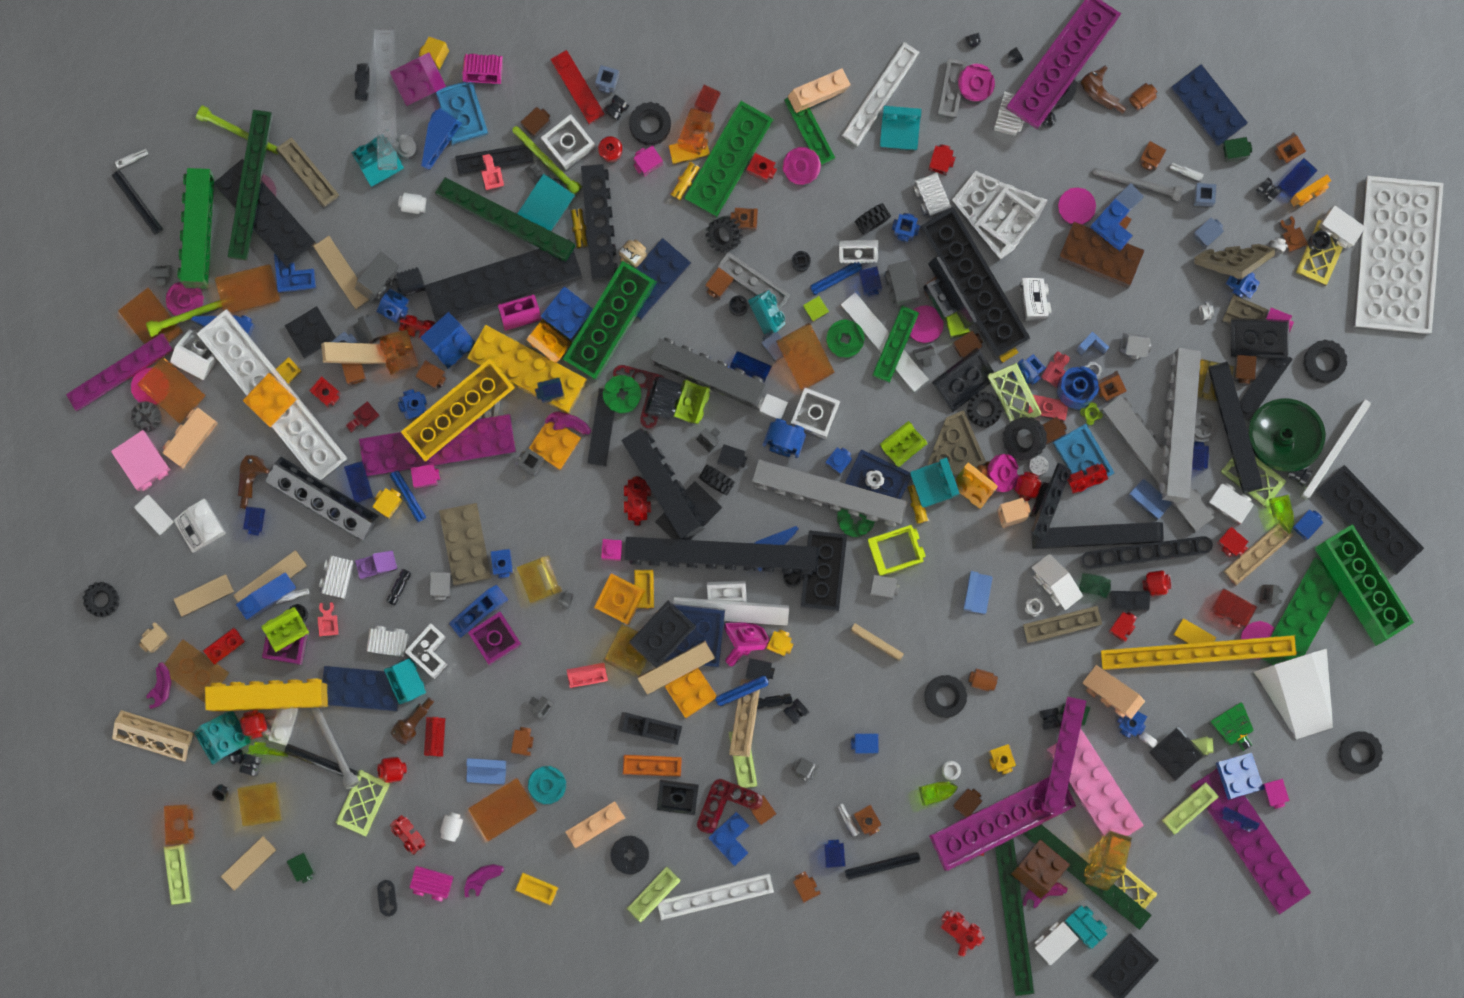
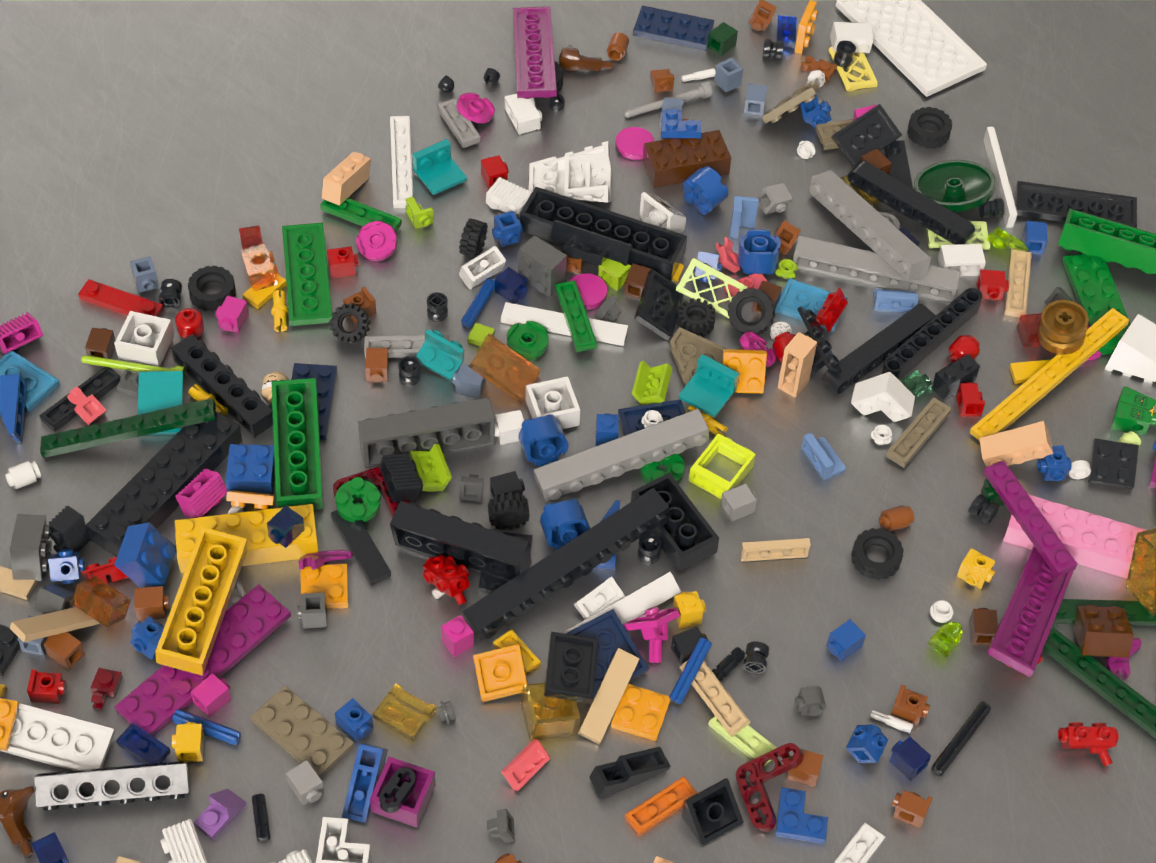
camera: 40 degrees left, 30 degrees down
none -> black beam [379,767,416,813]
none -> lime bracket [406,196,434,229]
none -> blue brick [540,499,590,550]
none -> blue brick [683,166,728,215]
none -> blue brick [846,724,888,763]
none -> pearl gold wheel [1038,300,1089,355]

